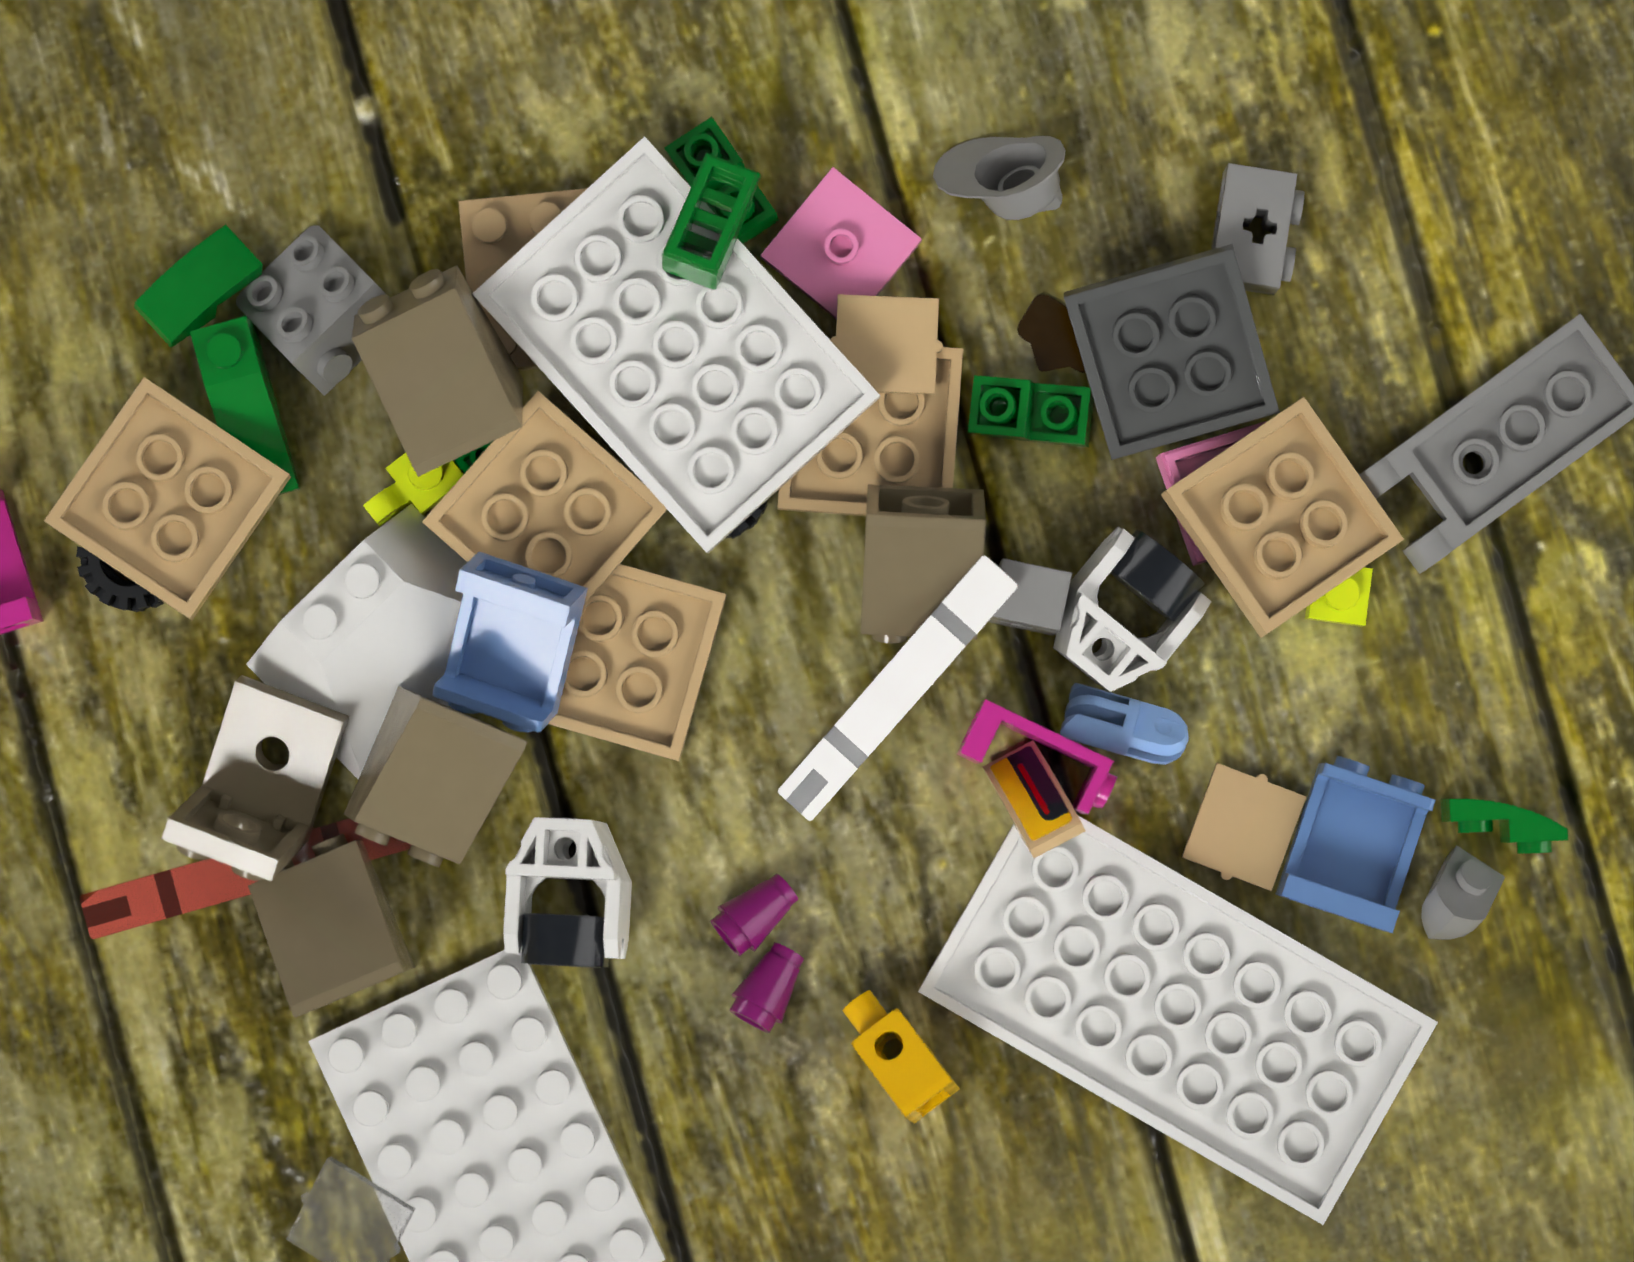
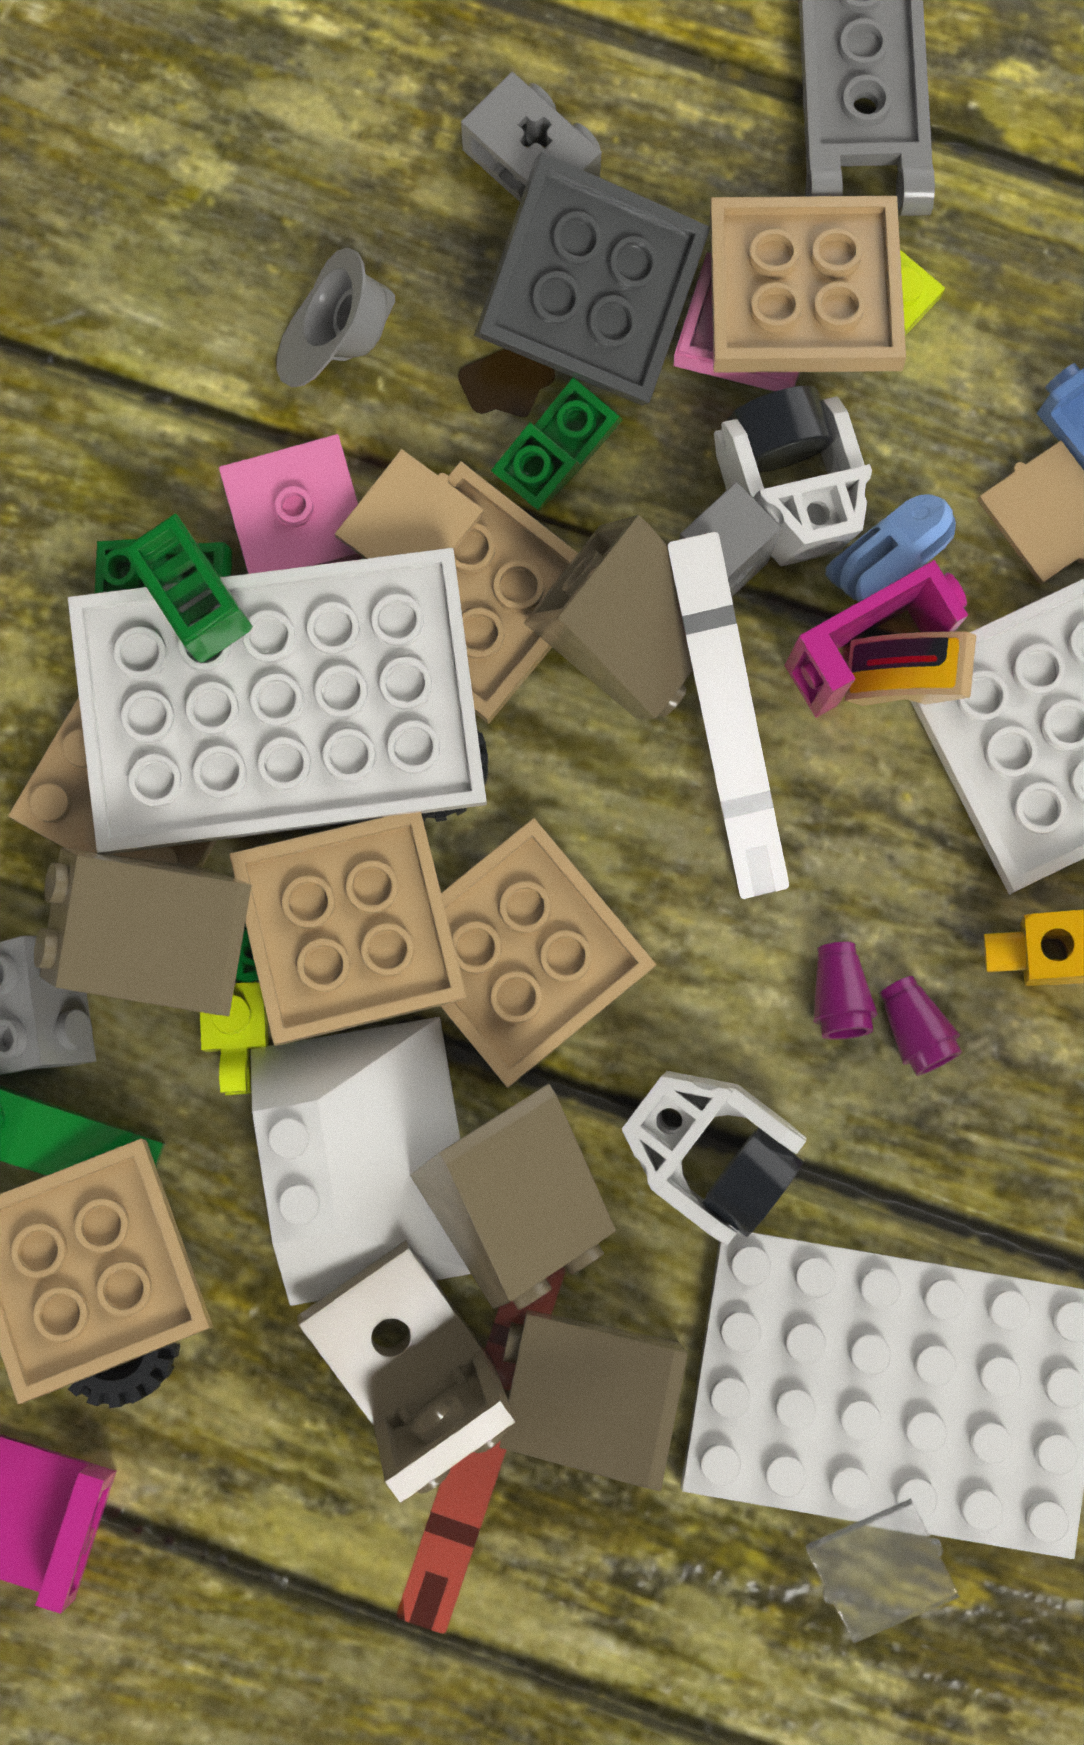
camera: 60 degrees left, 5 degrees down
medium blue panel [432,552,588,732] -> none

